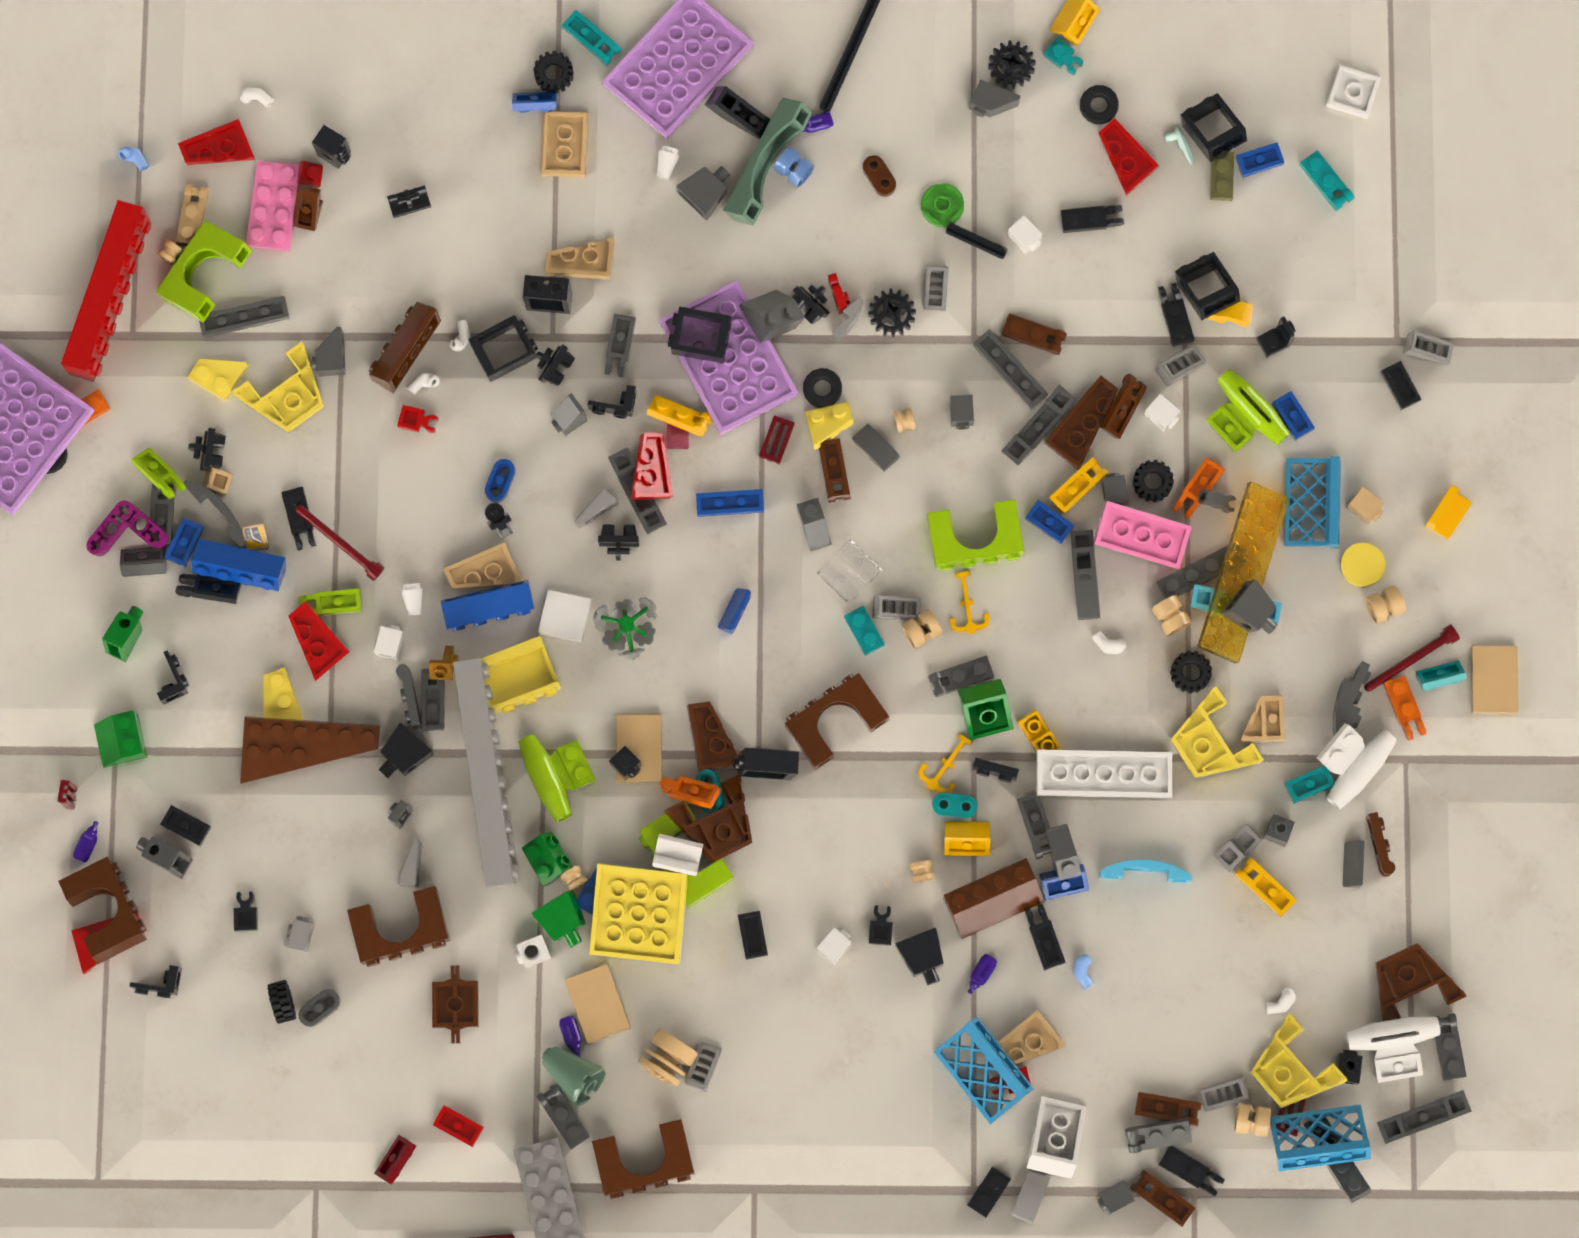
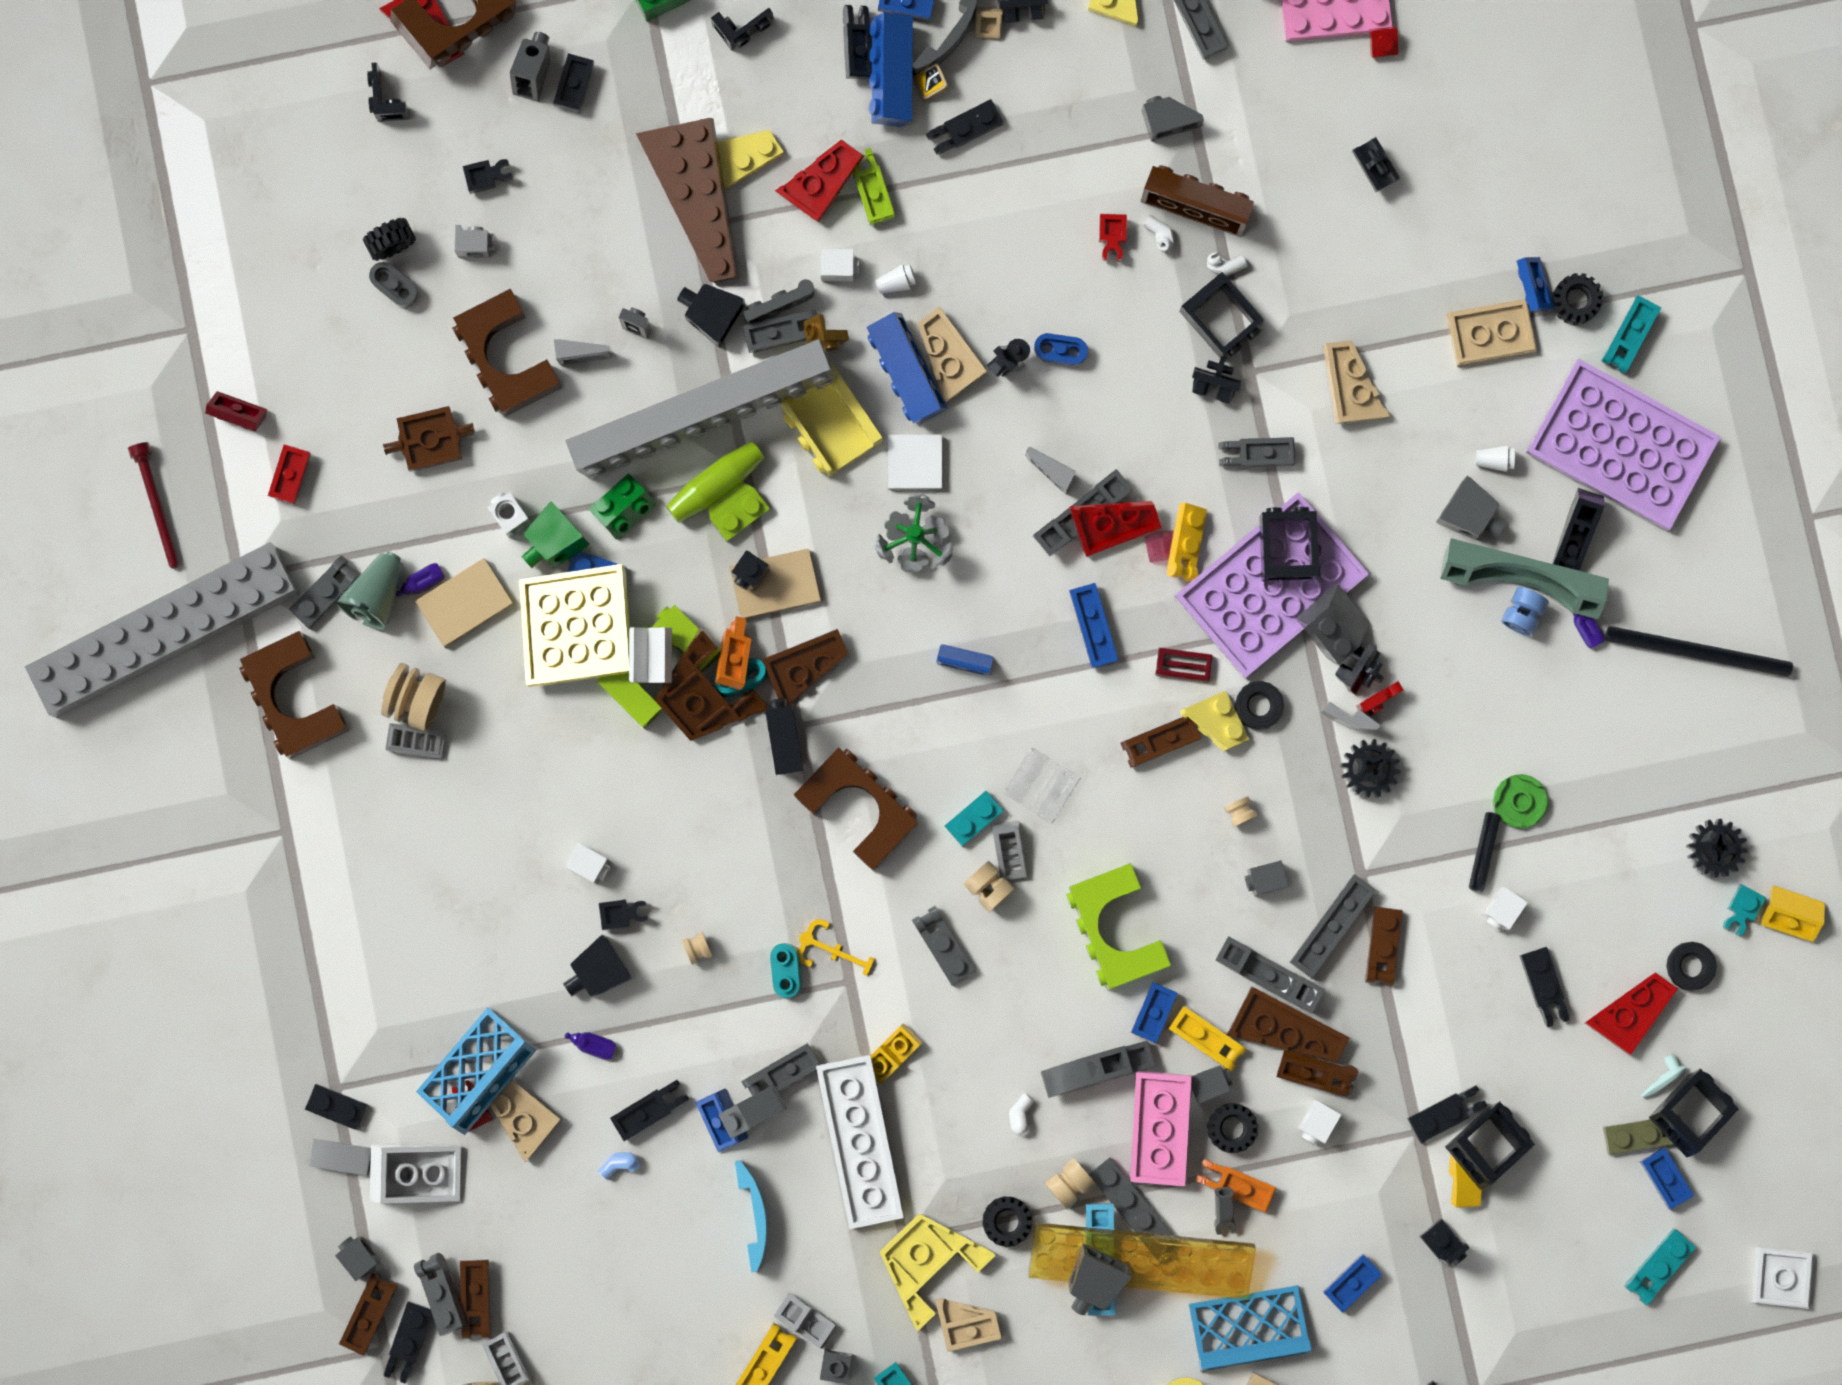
camera: 70 degrees right, 5 degrees up
light yellow wing [232,341,324,433] -> none
reddish brown slope [294,185,323,231] -> none
dark red piece [295,505,385,581] -> none
black brick [312,125,351,169] -> none
black window [522,275,572,314] -> none
slope [551,393,587,436] -> none
tan wheel [560,865,588,891] -> none
black bracket [587,385,637,419] -> none
black hips [598,524,639,561] -> none
black plate [738,911,768,960] -> none
slope [797,498,832,551] -> none
dark grey slope [852,423,900,472] -> none
reddish brown plate [863,155,896,197] -> none
light grey slope [923,265,949,311] -> none
reddish brown slope [943,858,1044,939] -> none
yellow panel [944,821,990,856] -> none
yellow piece [949,571,990,634] -> none
green slope [957,679,1014,740] -> none
dark grey slope [969,79,1020,117] -> none
black plate [972,758,1019,783] -> none
light grey slope [1156,344,1207,387] -> none
lime plate [1206,368,1290,453] -> none

